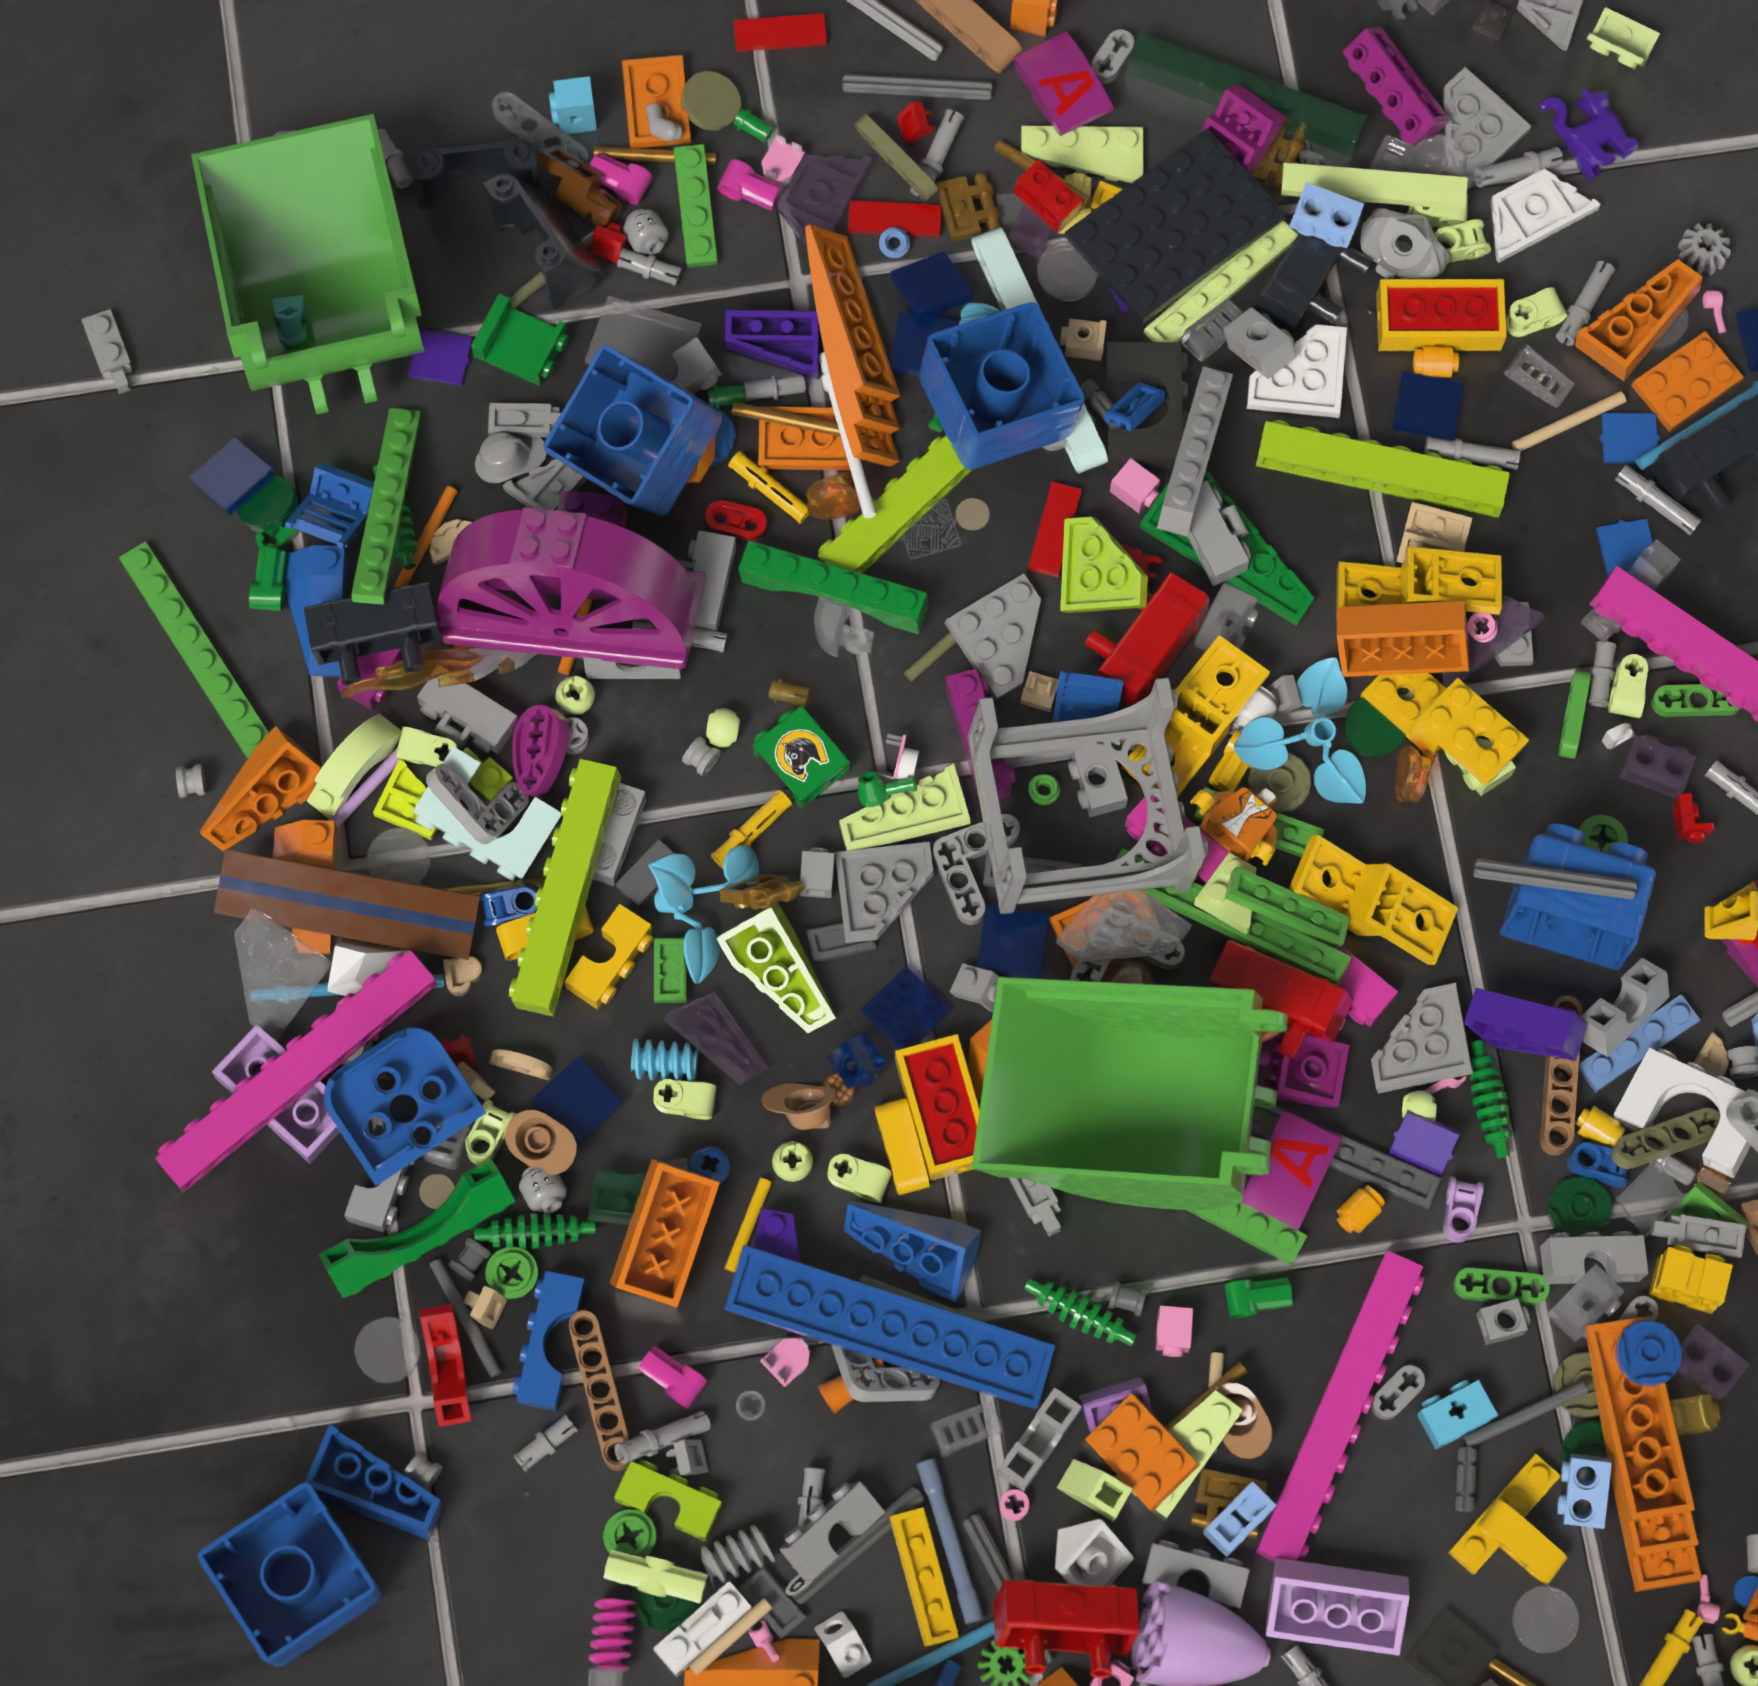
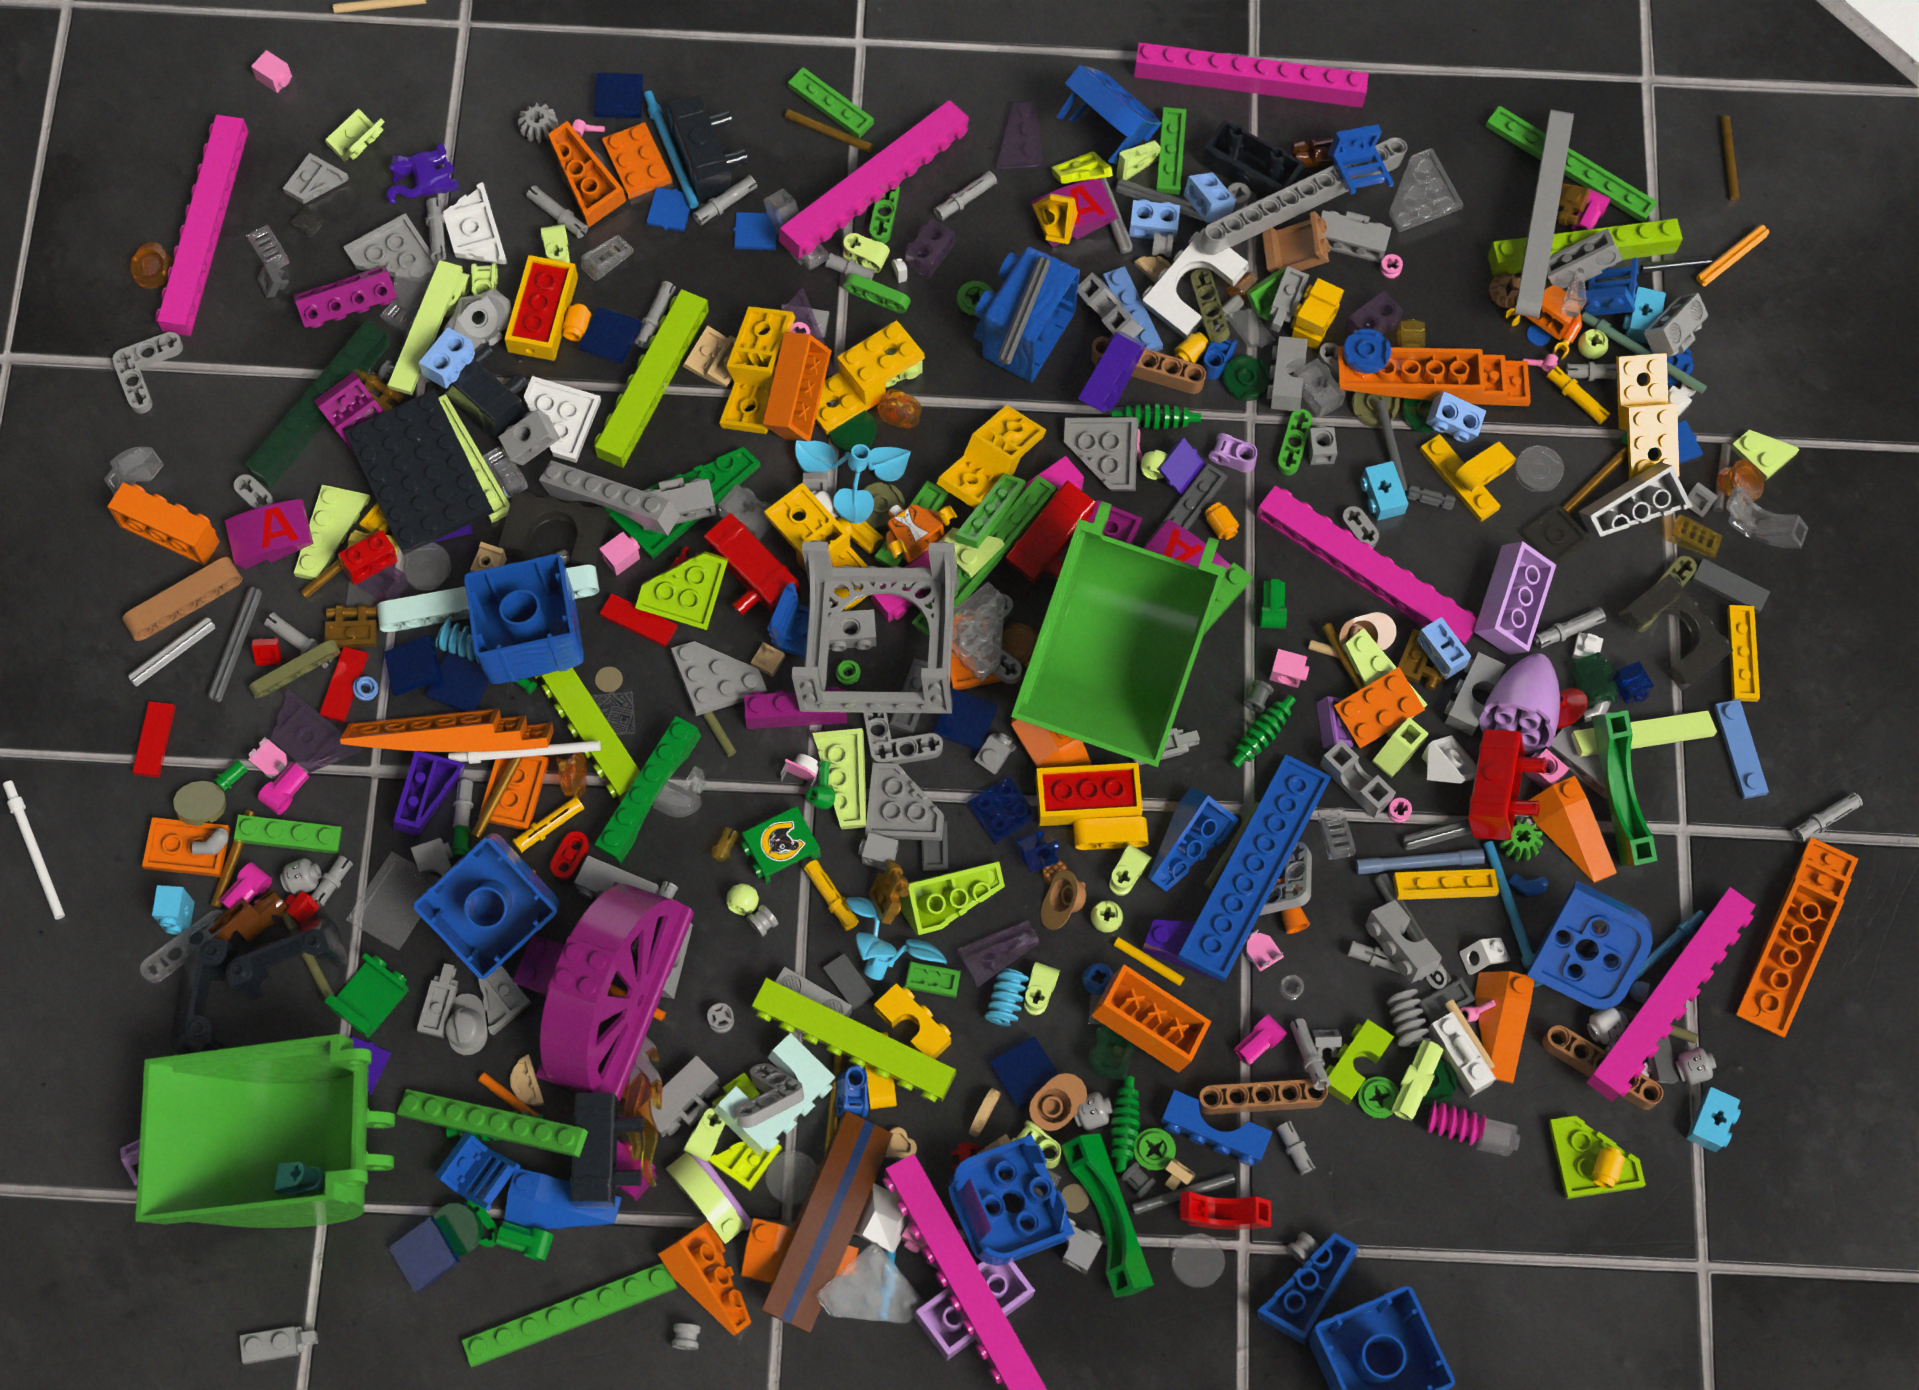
camera: 80 degrees left, 5 degrees down
magenta piece [512,705,569,798] -> none
yellowish green piece [555,676,595,715] -> none
blue tile [1105,382,1165,432] -> none
tan bar [1512,391,1626,451] -> none
red bracket [1673,793,1714,843] -> none

